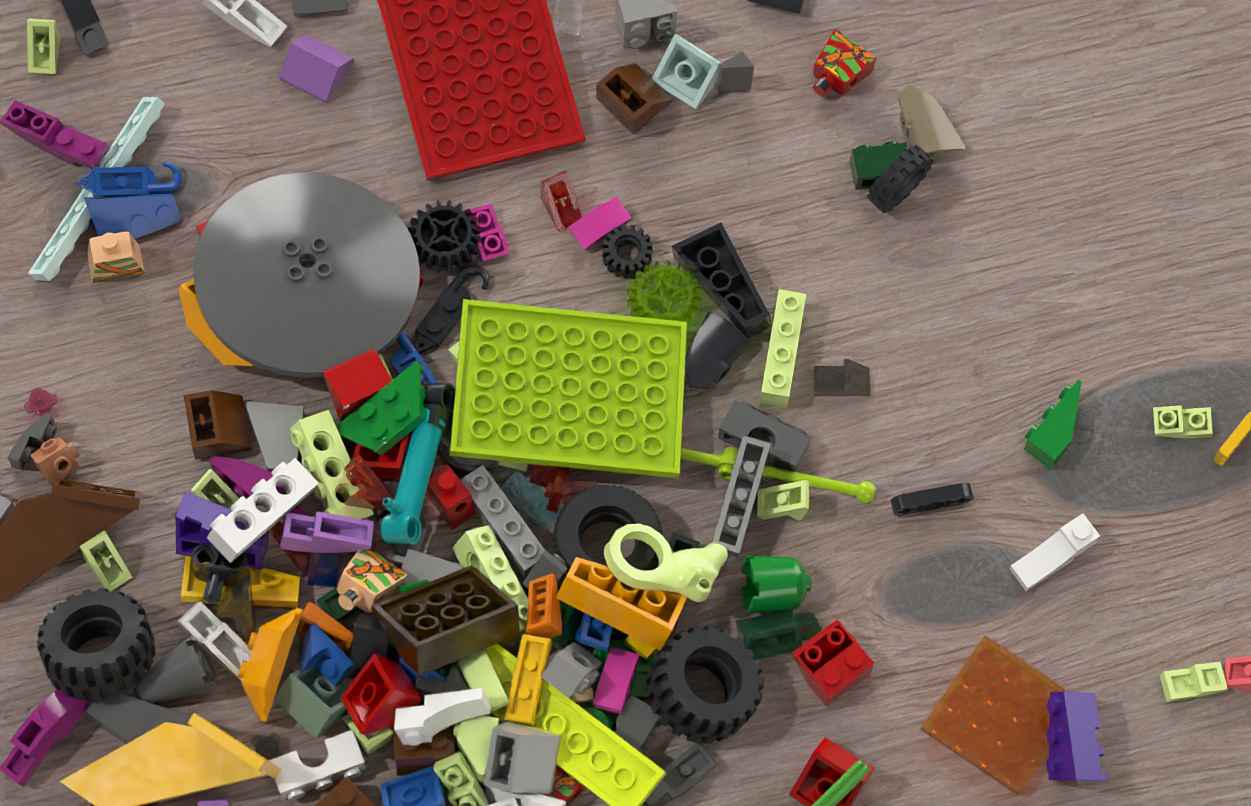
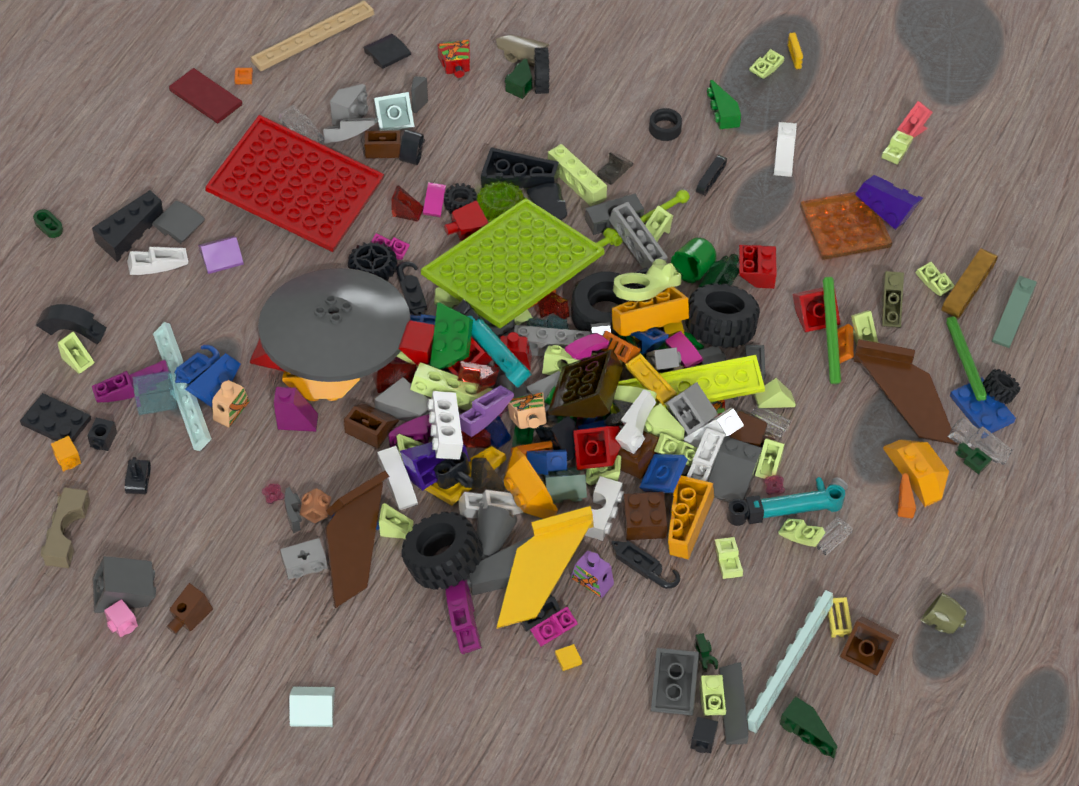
camera: 45 degrees left, 15 degrees down
none -> clear light blue slope [133,371,178,415]
none -> magenta slope [274,387,318,432]
none -> light grey slope [323,118,379,143]
none -> clear red slope [377,363,417,393]
none -> white slope [377,446,418,511]
none -> black beam [399,129,425,165]
none -> red torso [444,201,488,241]
none -> dark pink slope [565,333,609,360]
none -> black tyre [649,108,682,141]

